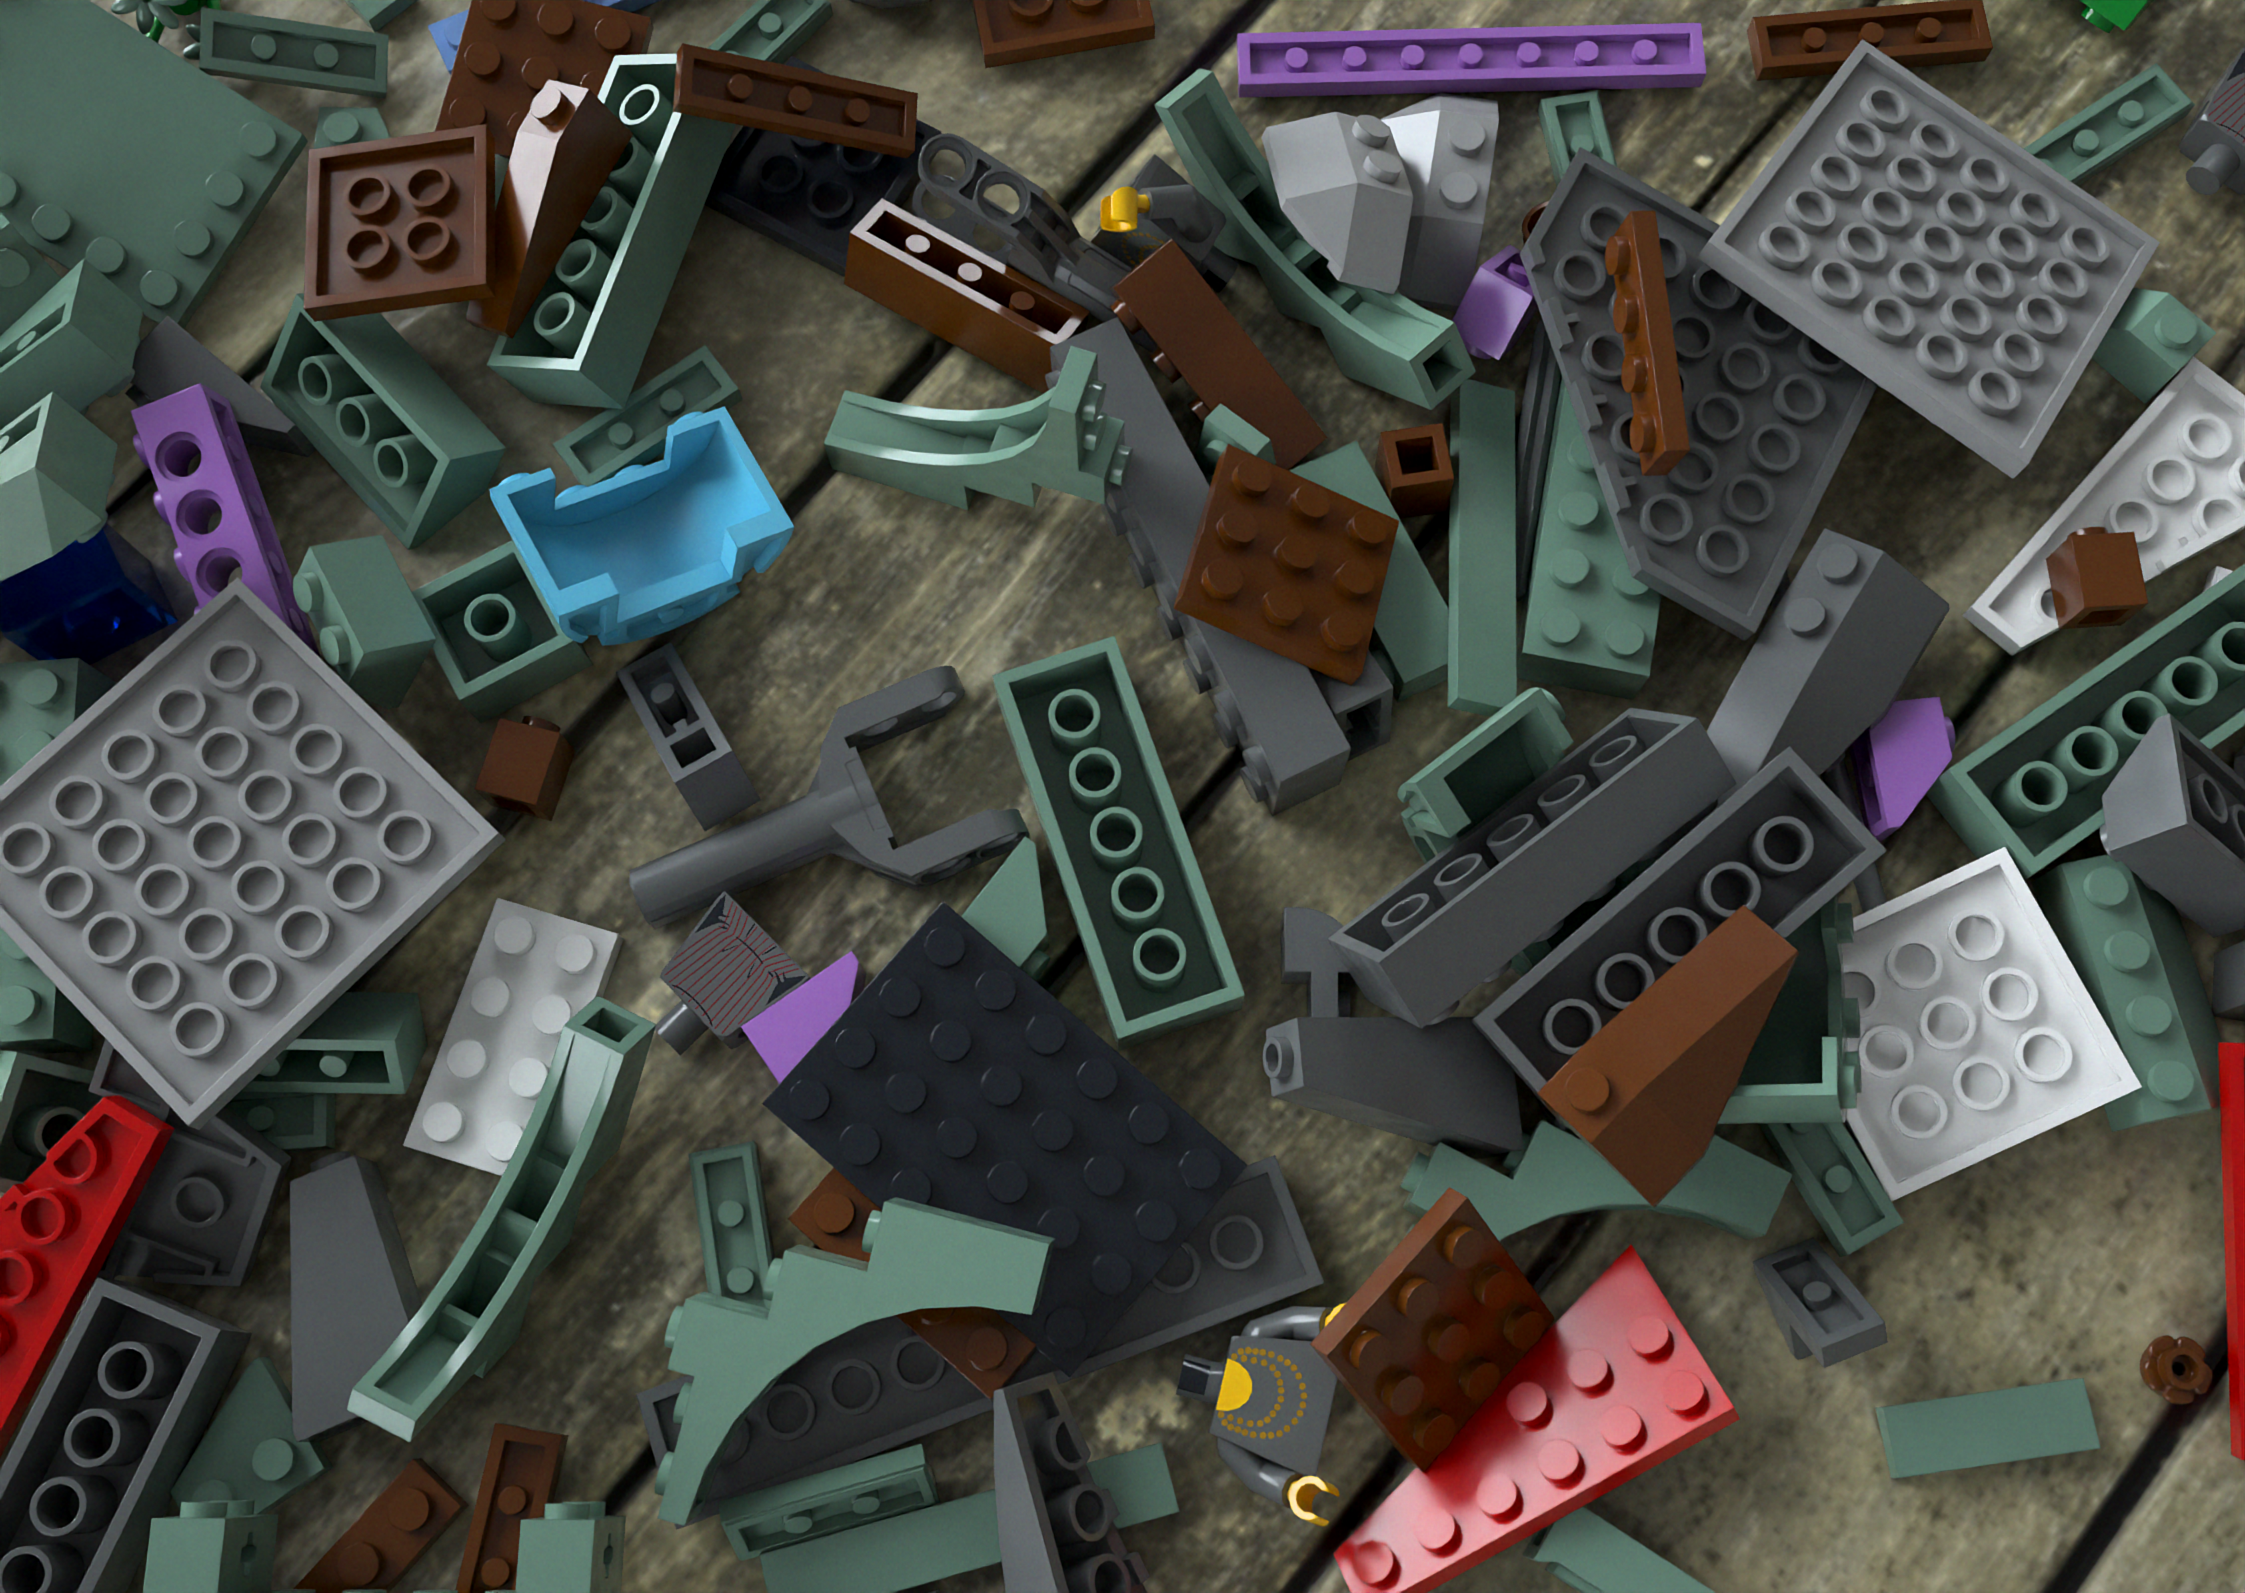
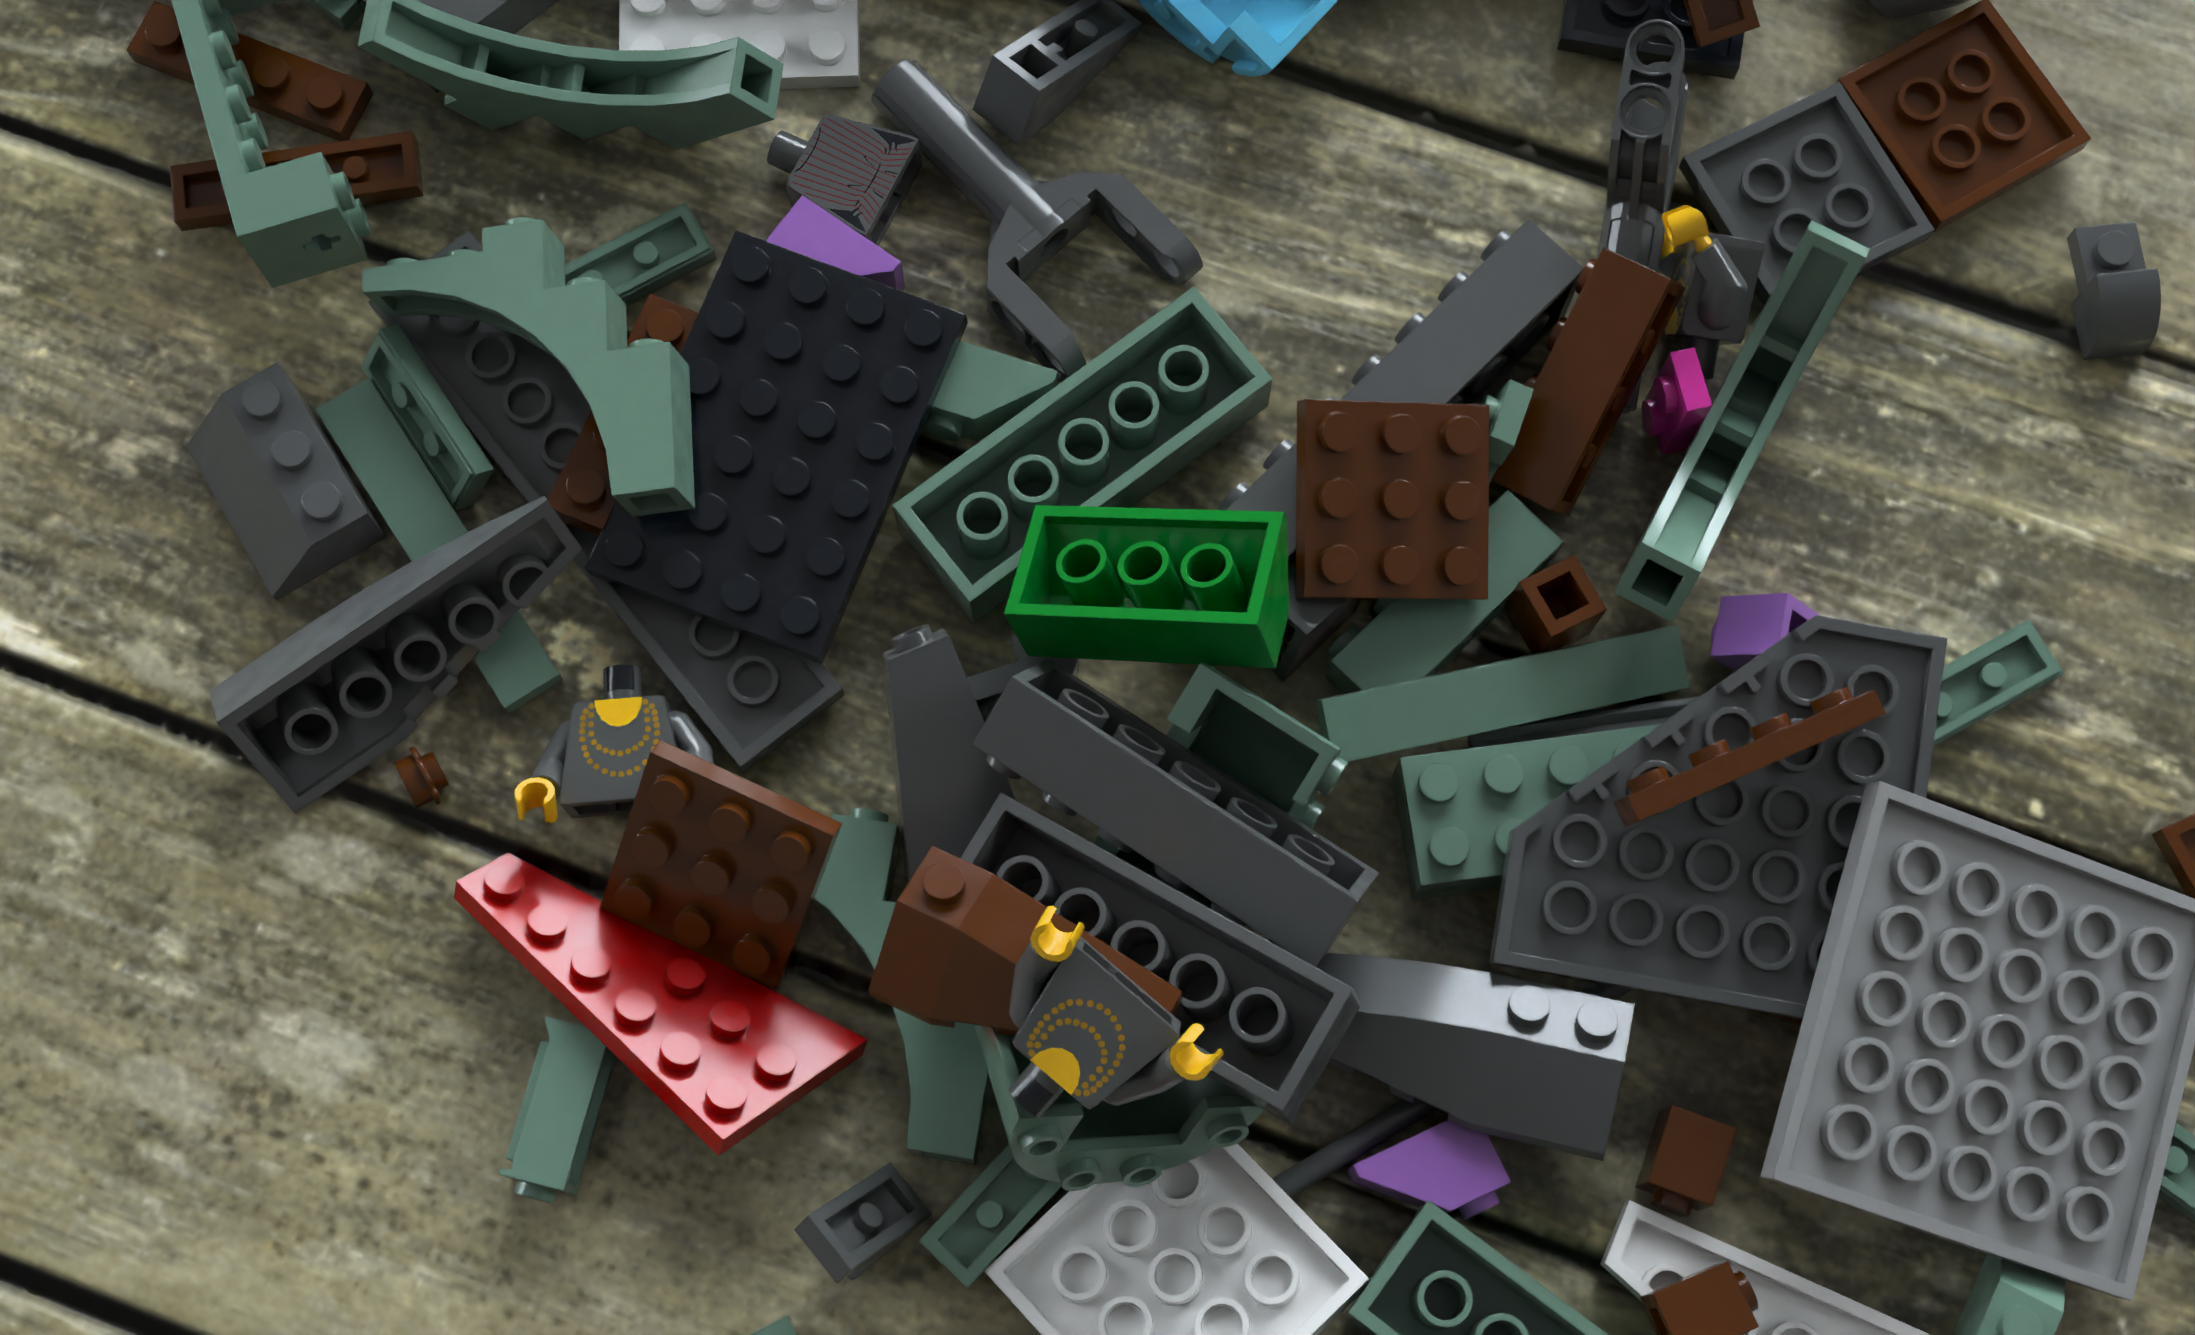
camera: 70 degrees right, 0 degrees up
sand green arch [824,346,1133,510] -> none
reddish brown brick [844,198,1090,394] -> none
medium lavender plate [1237,23,1706,98] -> none
light grey wedge [1262,112,1414,294] -> none
light grey wedge [1380,93,1499,312] -> none
none -> green slope [1004,505,1289,668]
none -> dark grey torso [1008,906,1224,1118]
none -> reddish brown brick [1635,1105,1737,1217]
none -> dark pink plate [1641,347,1712,455]
none -> dark grey plate [1679,81,1935,306]

